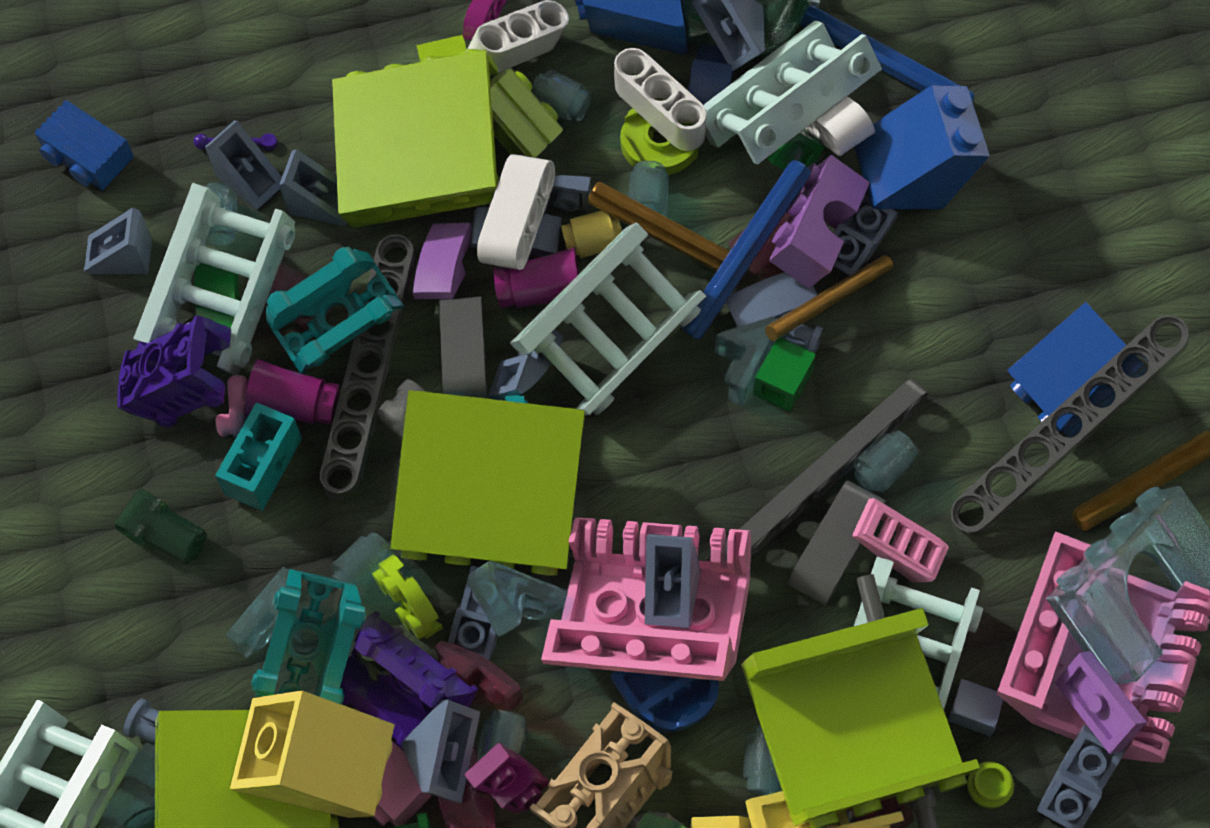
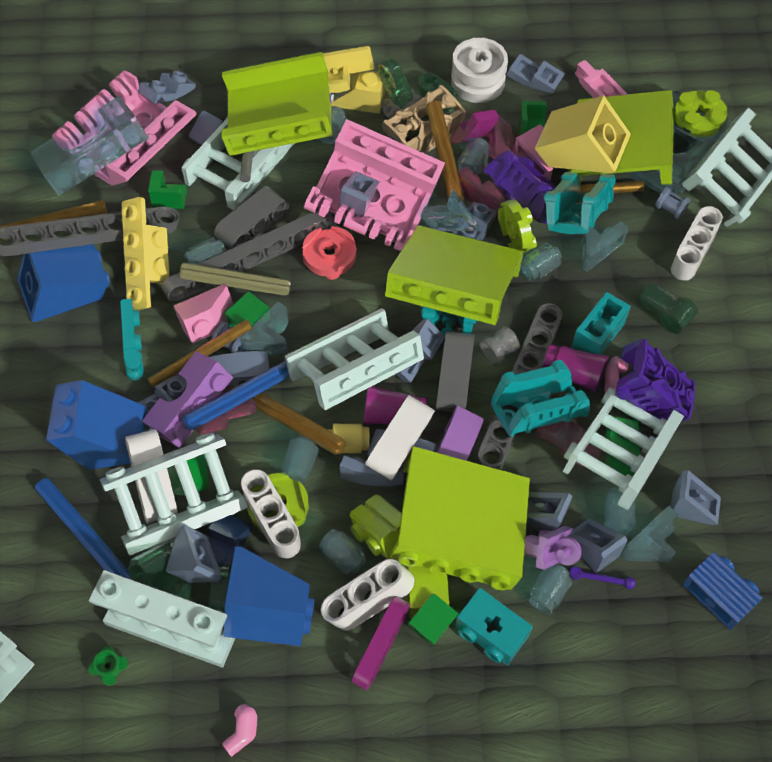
camera: 170 degrees left, 5 degrees down
sand blue slope [401,700,480,803] -> none
bright pink slope [852,498,949,583] -> none
lime plate [967,762,1014,809] -> none
medium lavender plate [1055,651,1147,754] -> none
none -> teal hinge [120,299,144,381]
none -> light yellow bracket [122,197,170,310]
none -> green panel [148,170,187,209]
none -> bright pink slope [174,284,233,344]
none -> olive axle [180,262,290,296]
none -> coral plate [303,226,357,280]
none -> green panel [408,594,459,647]
none -> pearl gold axle [426,101,464,205]
none -> teal brick [455,588,533,666]
none -> medium lavender hips [524,526,581,570]
none -> clear light blue brick [529,564,572,614]
none -> clear light blue slope [621,506,678,562]
none -> white beam [671,206,723,280]

